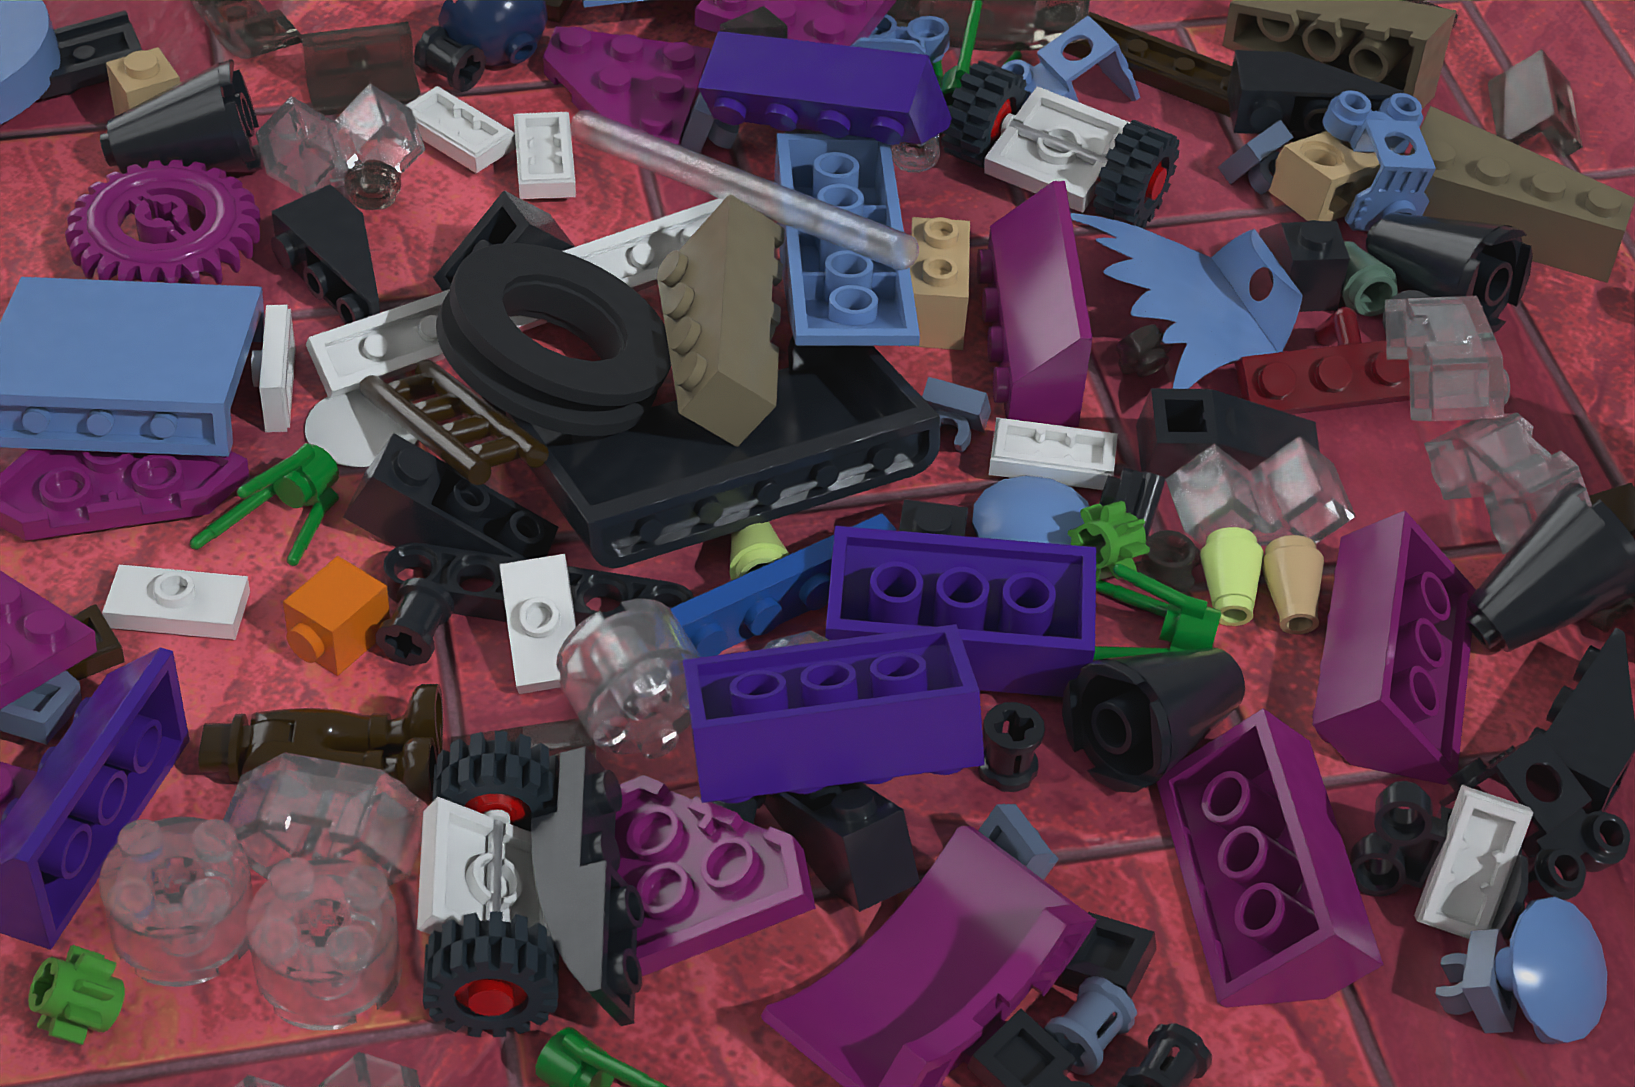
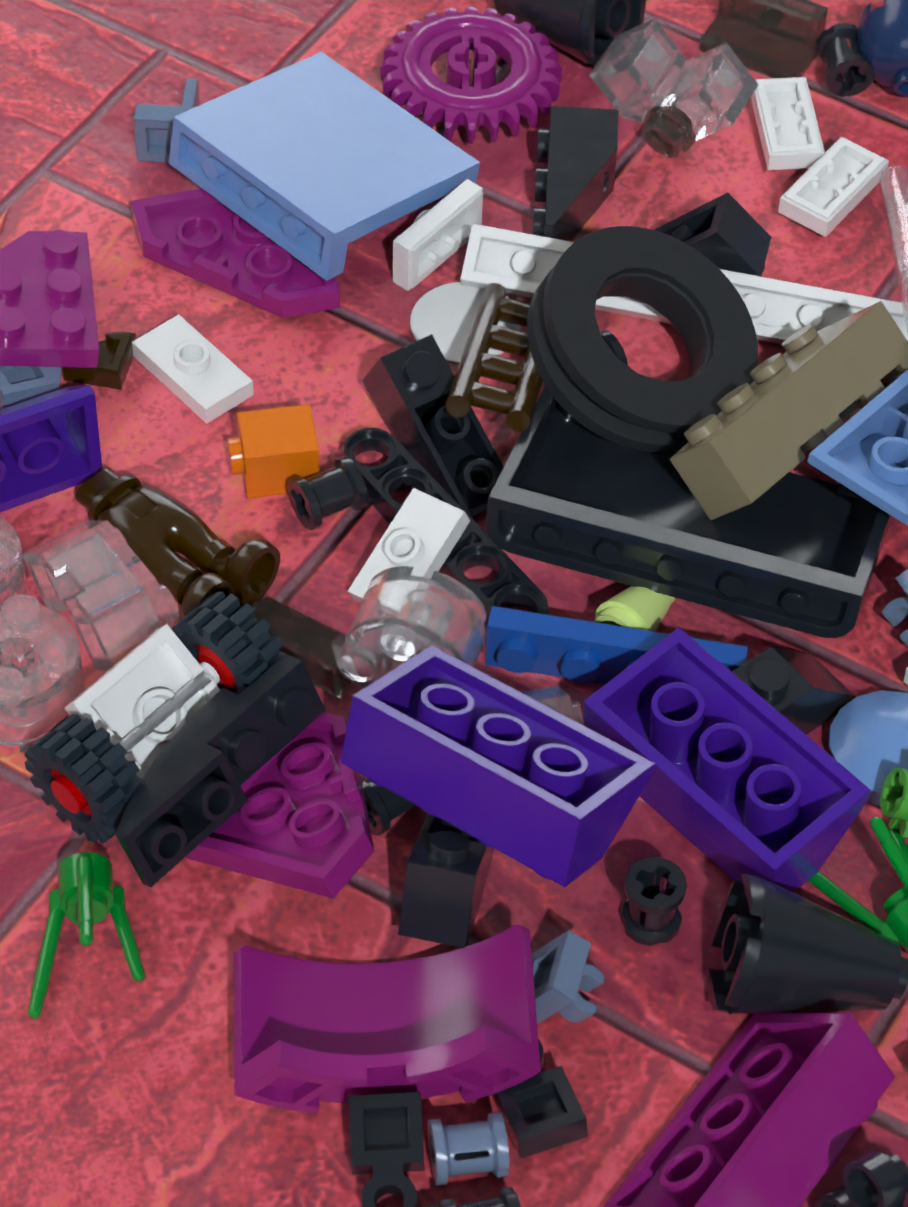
camera: 45 degrees right, 5 degrees up
green plant [190,443,339,566] -> none

